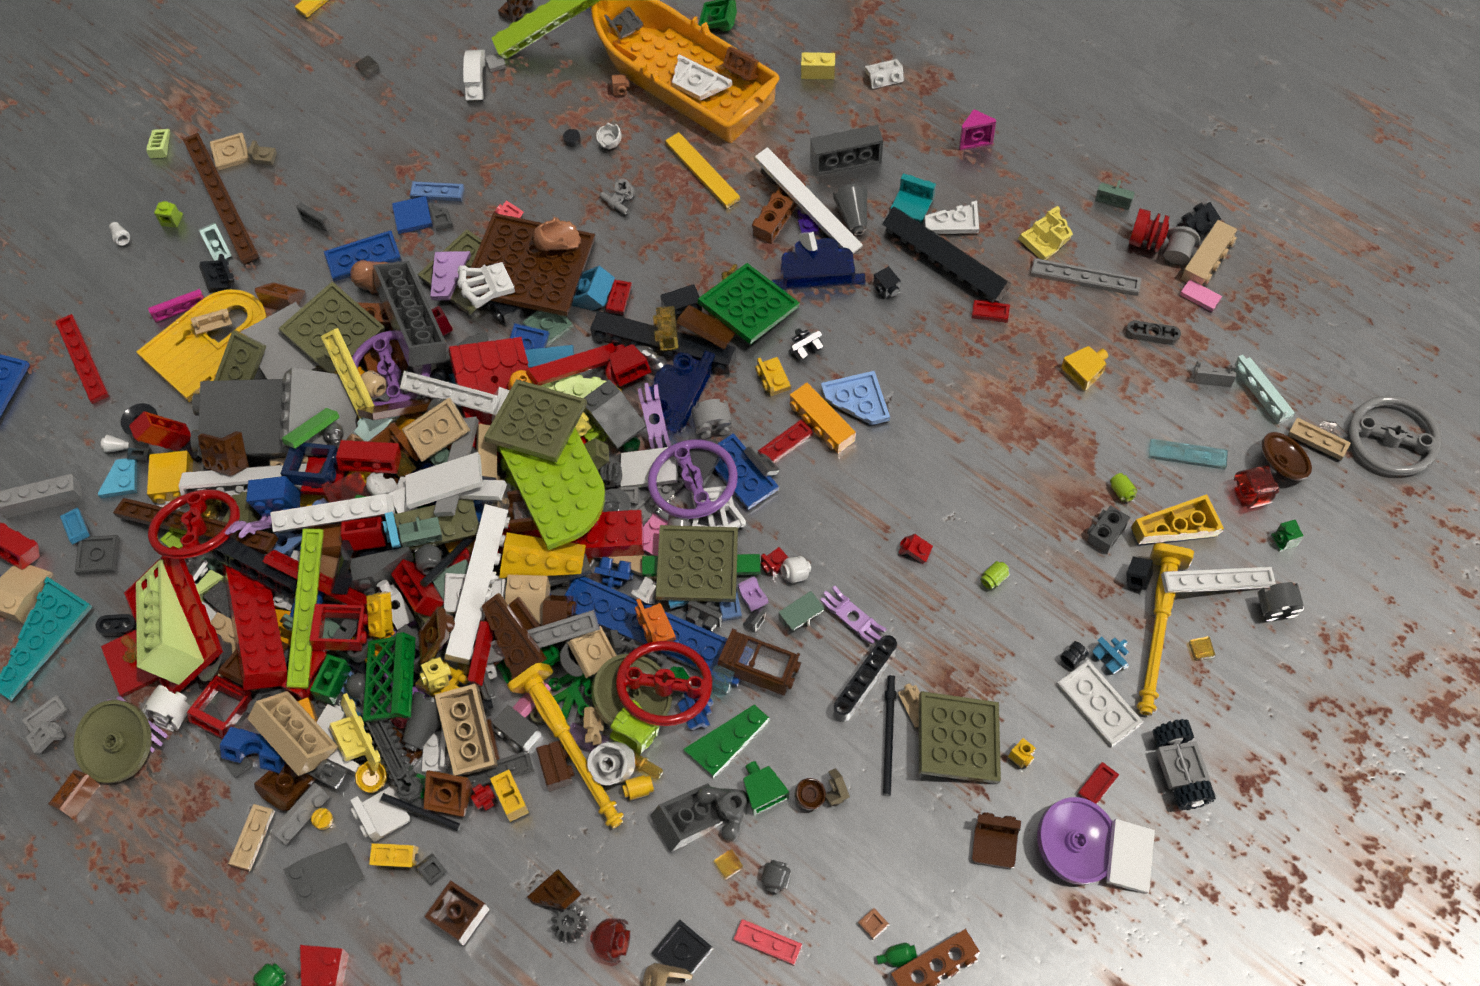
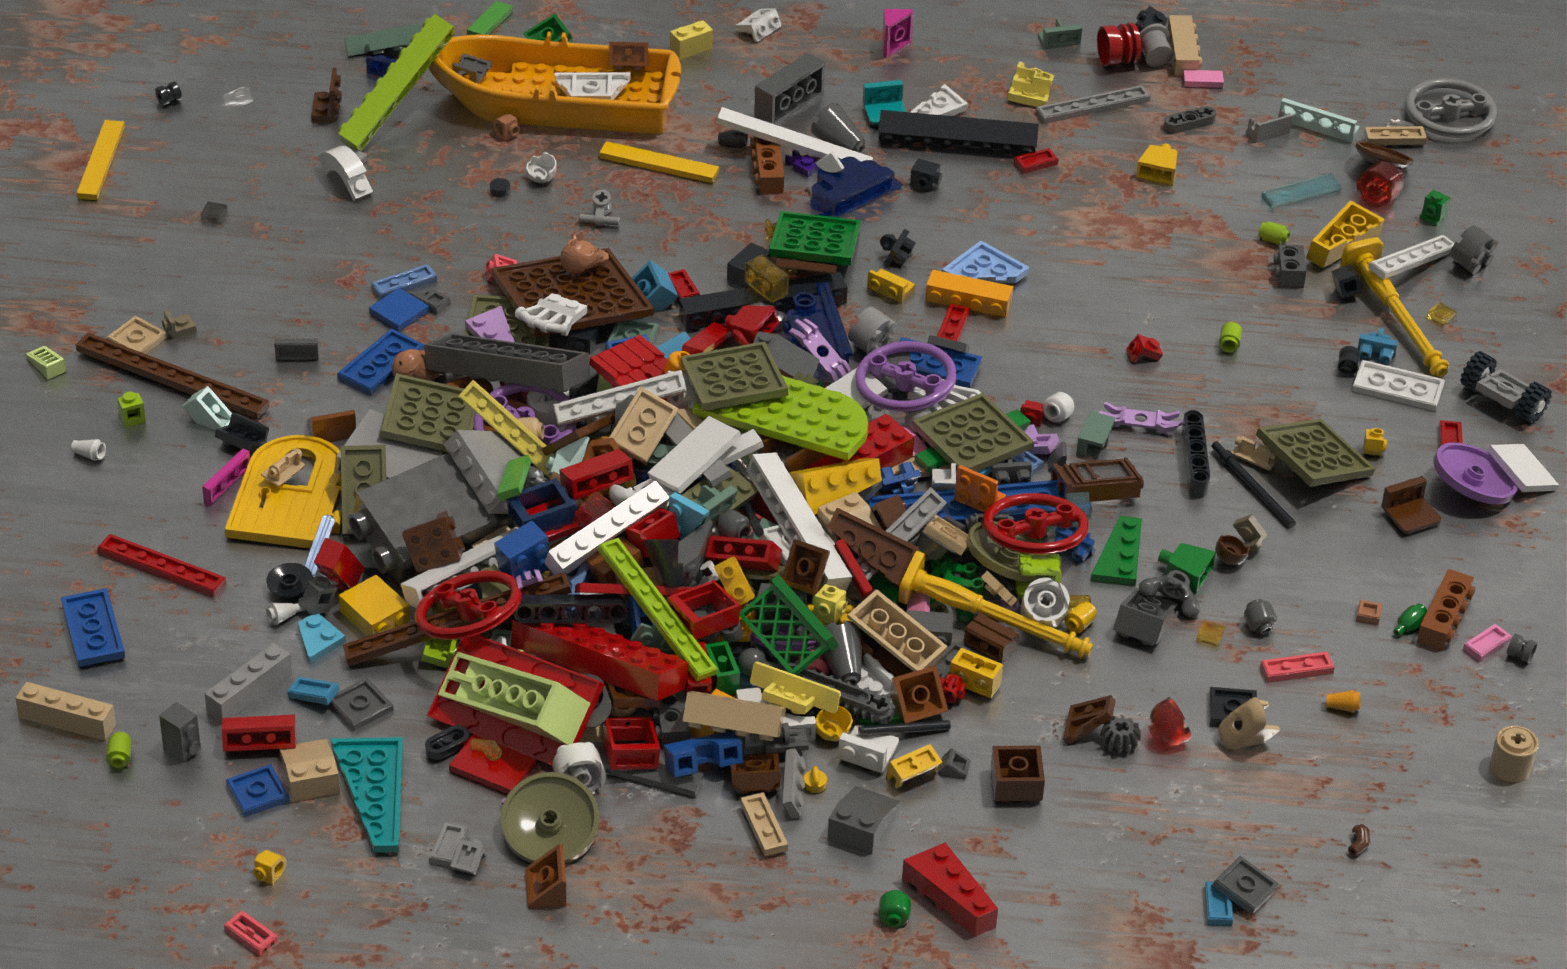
camera: 40 degrees left, 20 degrees down
none -> light blue axle [304,515,335,577]

